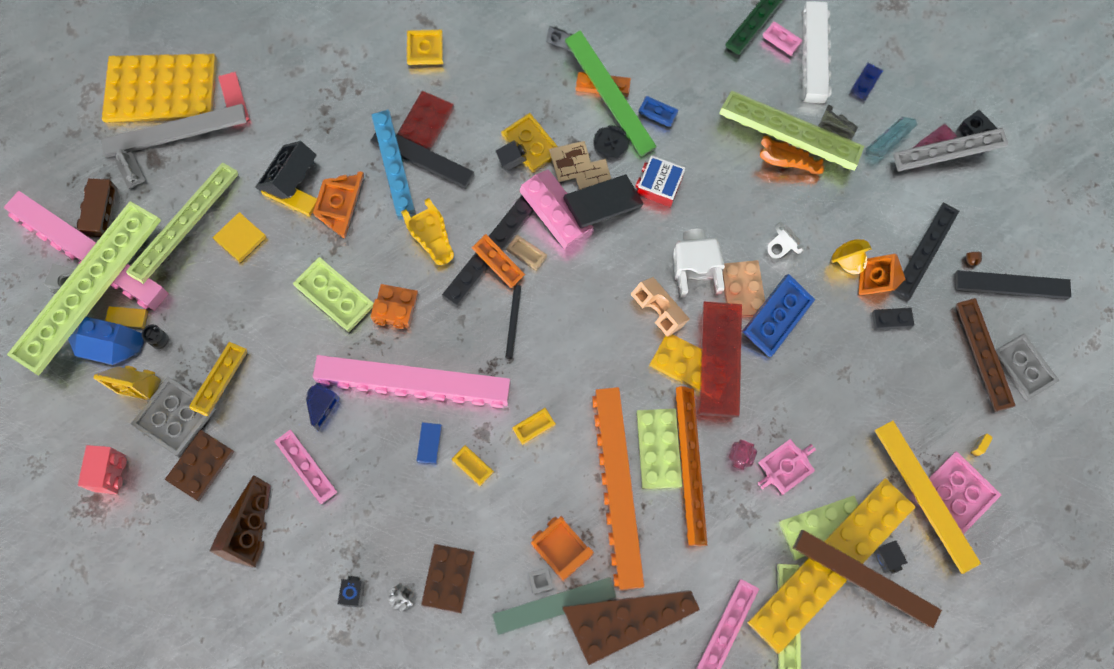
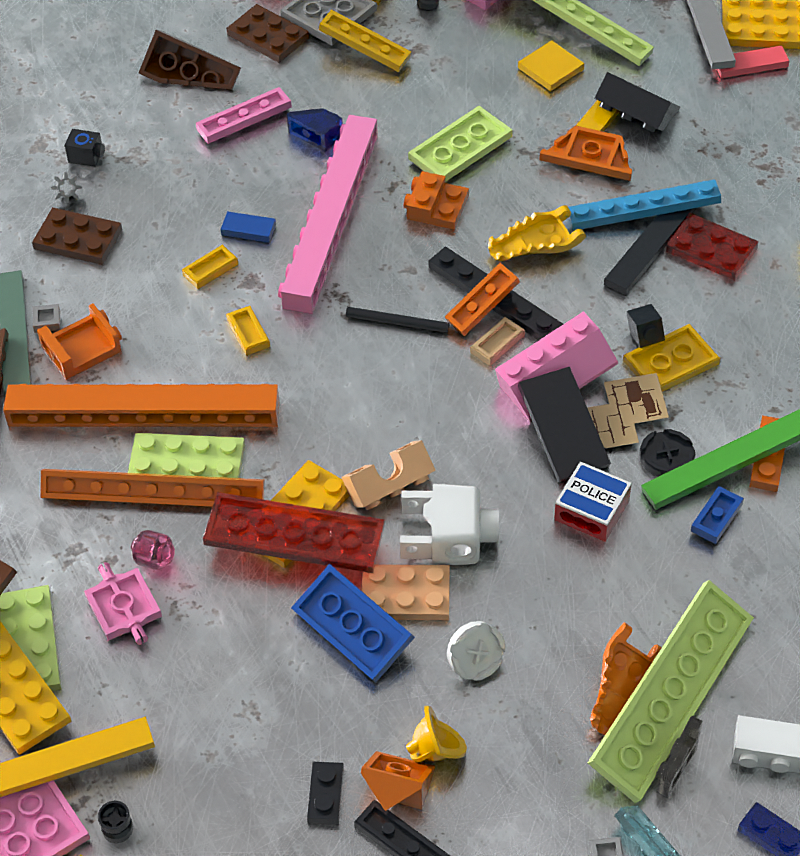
camera: 100 degrees right, 20 degrees down
none -> black wheel [98,800,133,843]

